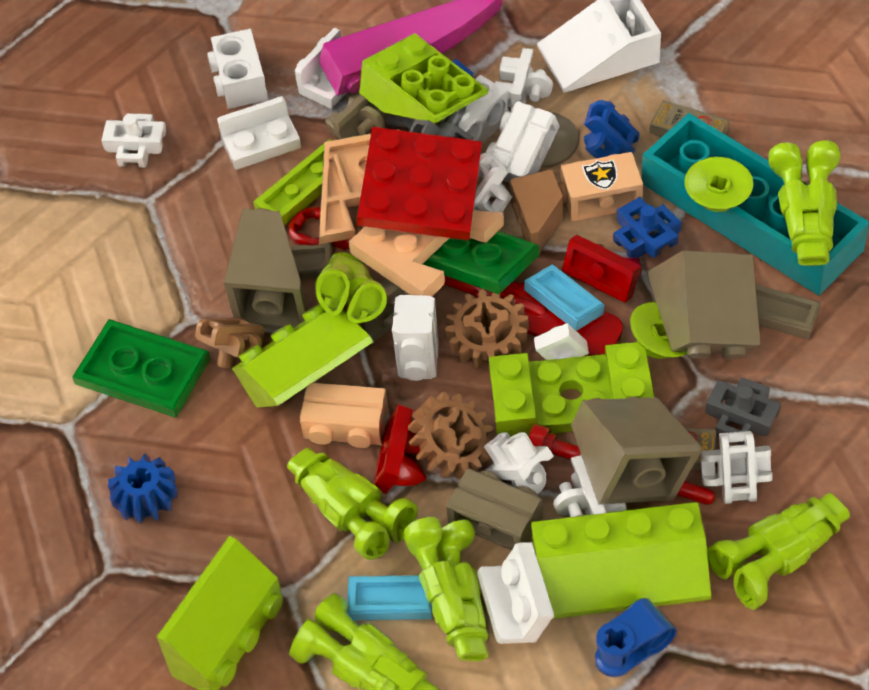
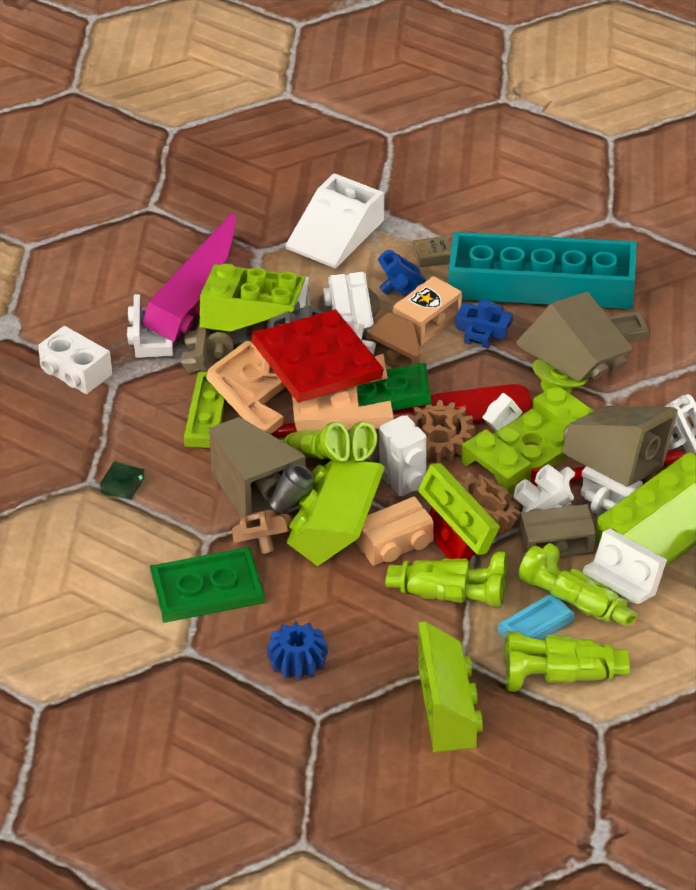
camera: 40 degrees left, 10 degrees down
white piece [101,114,166,167] -> none
white bracket [217,96,301,170] -> none
white hips [495,48,553,111] -> none
medium azure tile [524,264,605,331] -> none
red tile [561,234,642,303] -> none
lime piece [684,157,753,212] -> none
dark grey piece [705,377,781,445] -> none
lime piece [768,140,841,266] -> none
none -> clear green plate [100,461,145,500]
none -> flat silver cone [269,463,315,514]
none -> lime plate [418,463,500,555]

